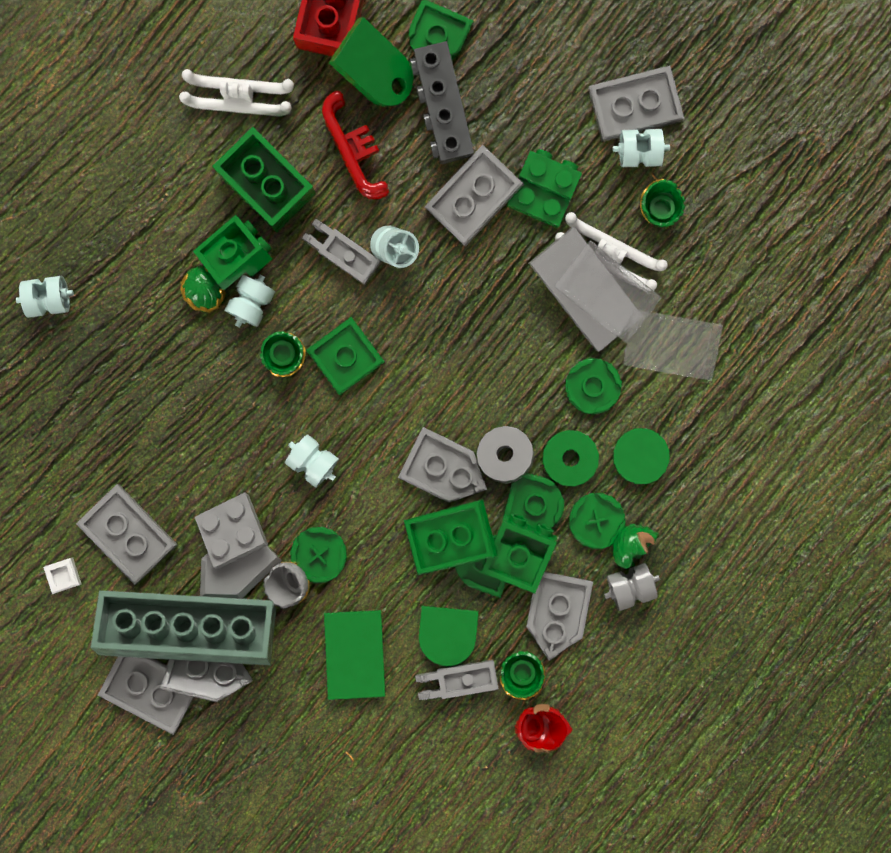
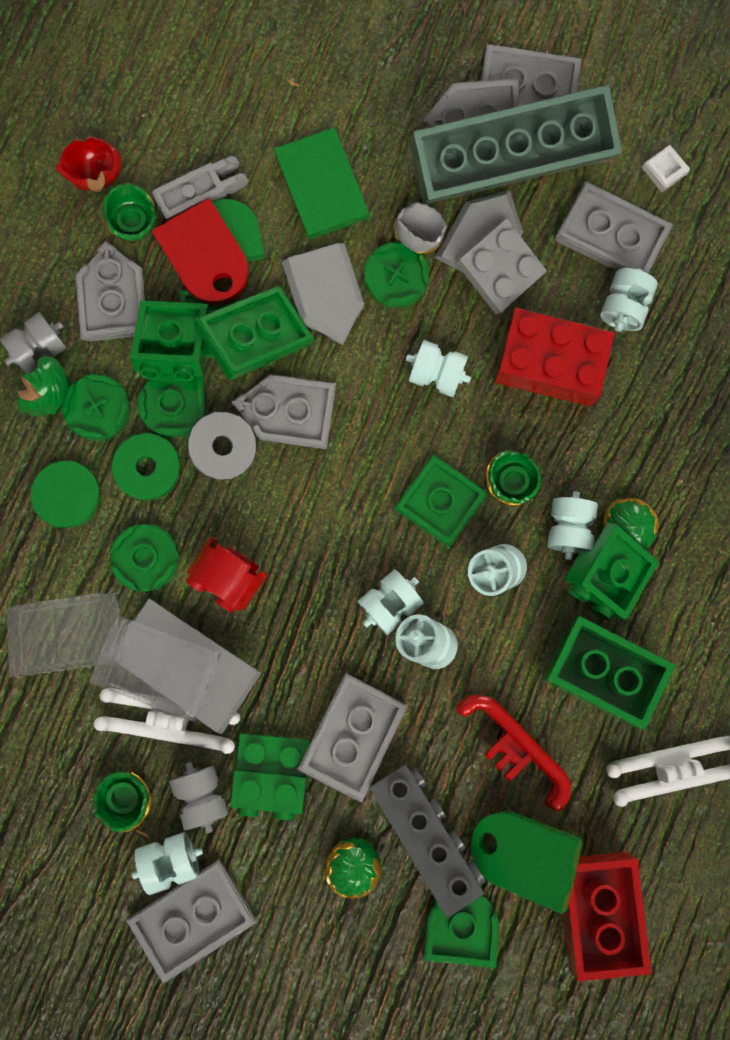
camera: 155 degrees right, 5 degrees down
light grey hinge [302,219,381,285] -> none
none -> red tile [152,198,249,306]
none -> light grey wheel [169,762,229,834]
none -> red brick [185,536,269,613]
none -> light grey tile [282,243,364,345]
none -> green hair [324,837,382,899]
none -> light aqua wheel [358,569,424,635]
none -> light aqua wheel [468,544,527,596]
none -> red brick [494,308,615,407]
none -> light aqua wheel [600,268,658,332]

